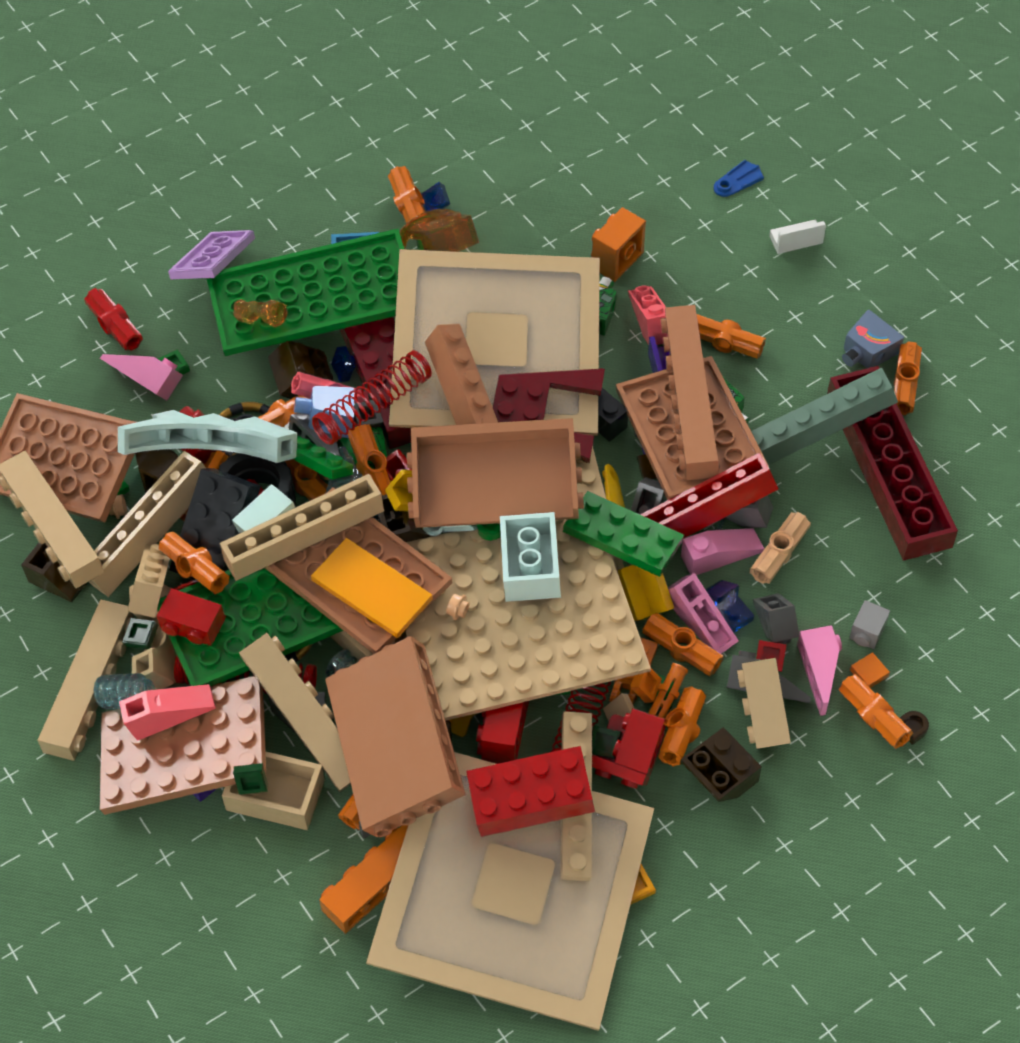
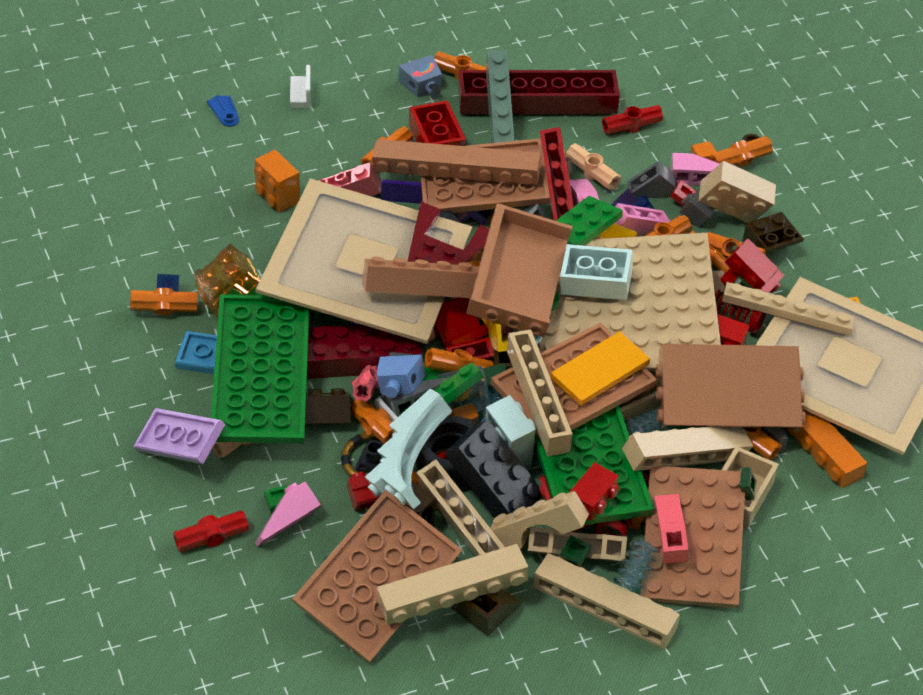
camera: 80 degrees left, 10 degrees down
orange piece [159,532,229,594] -> none
clear orange arm [233,299,287,327] -> none
red piece [312,350,432,445] -> none
clear blue plate [331,346,355,382] -> none
light nougat plate [446,594,470,620] -> none
red brick [466,746,595,837] -> none
light grey brick [849,600,890,649] -> none
none -> red brick [409,100,466,146]
none -> red piece [602,105,663,134]

